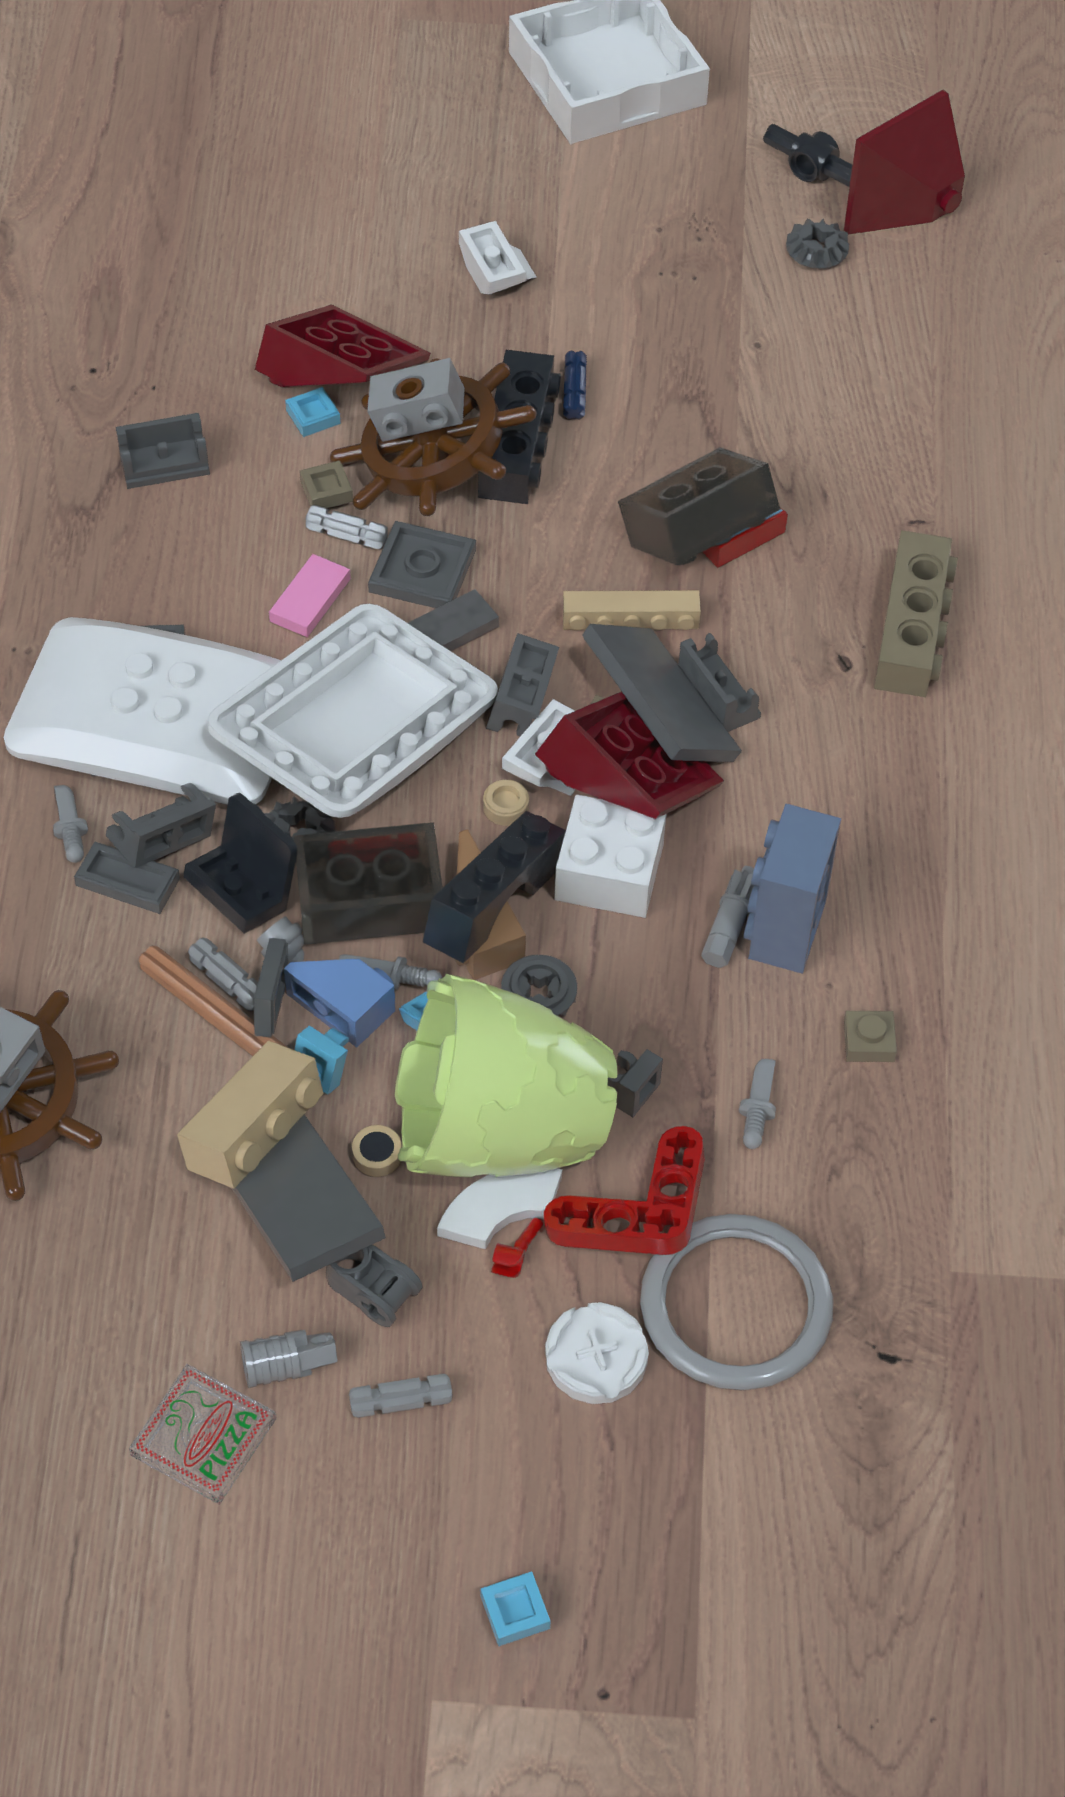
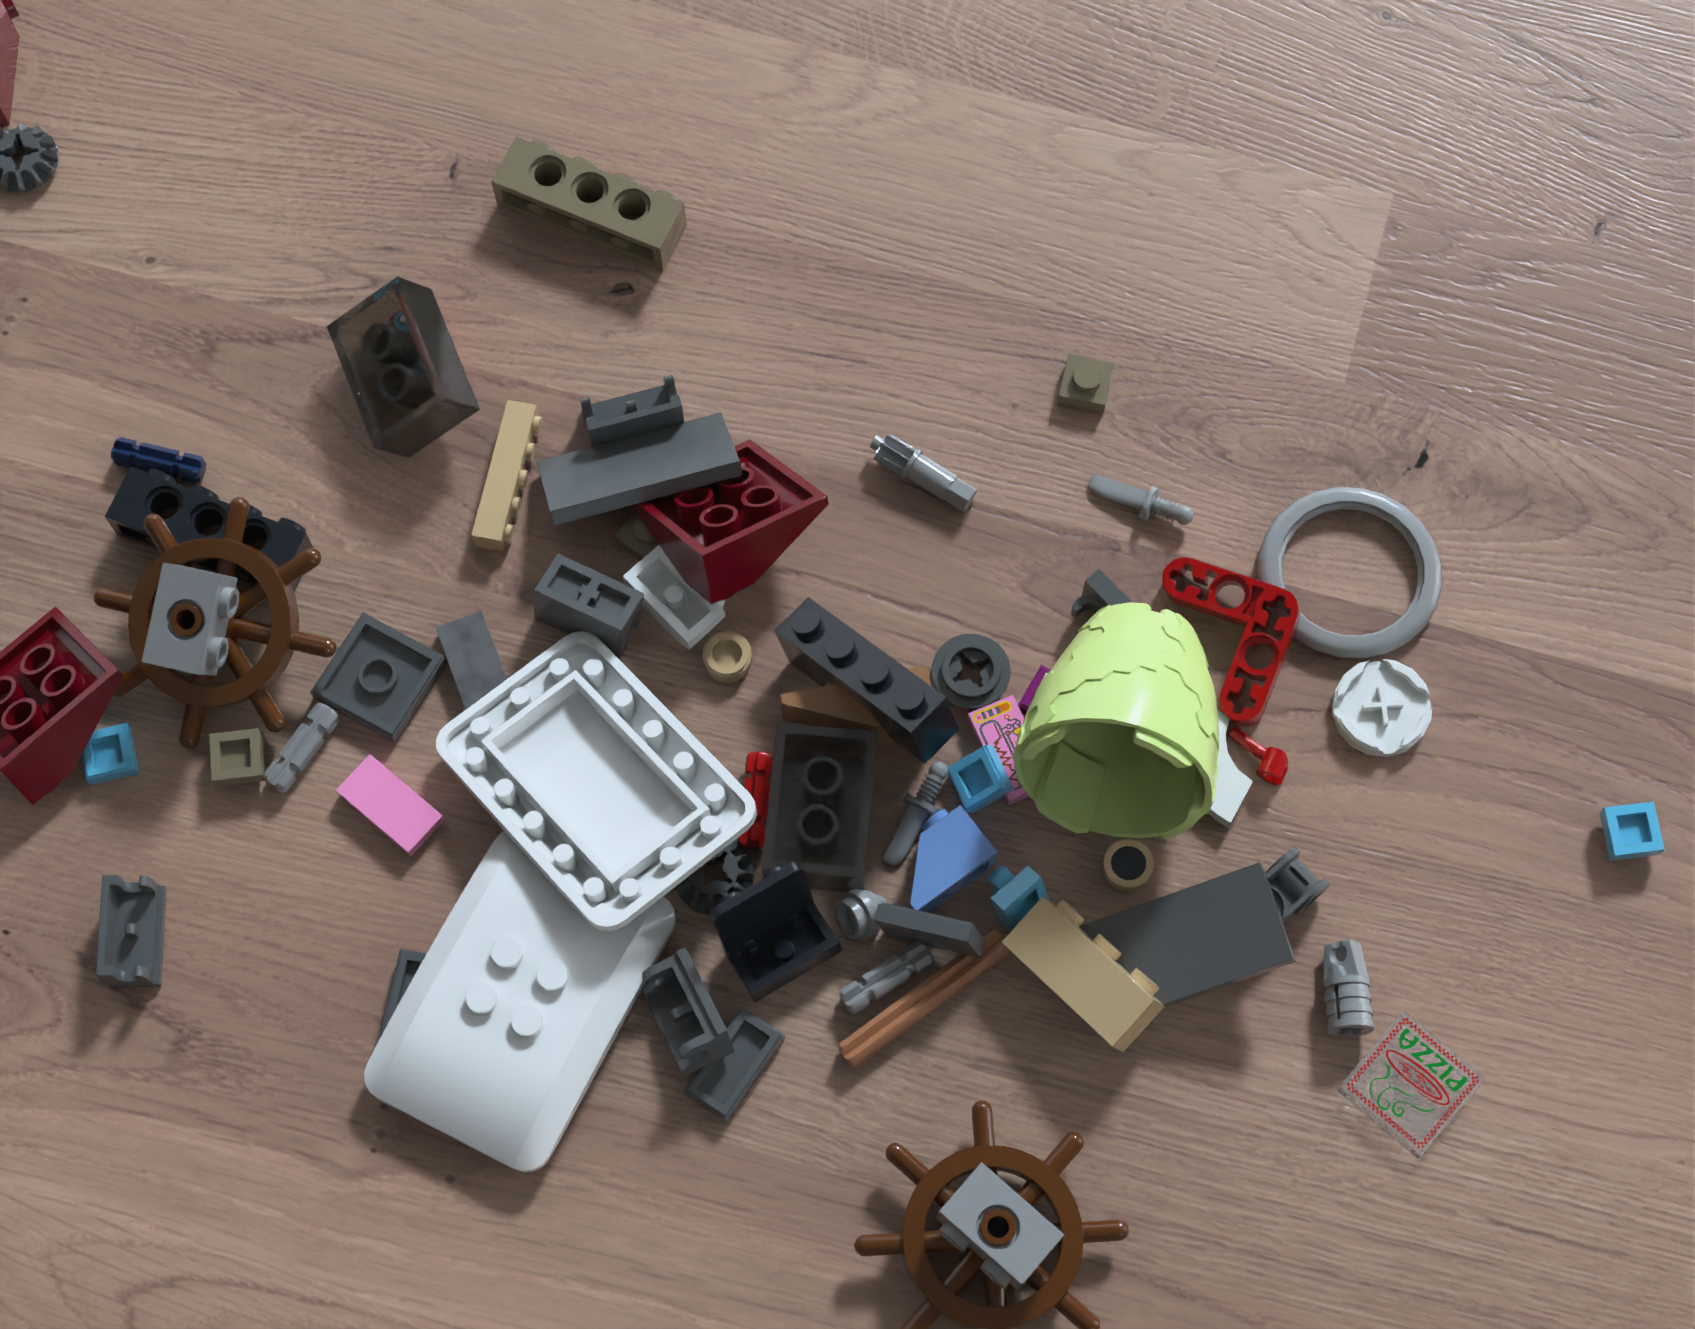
camera: 75 degrees left, 15 degrees up
light grey piece [53,785,88,863] -> none
light grey axle [349,1374,453,1418] -> none
white brick [555,795,666,918] -> none
sand blue brick [744,804,841,974] -> none

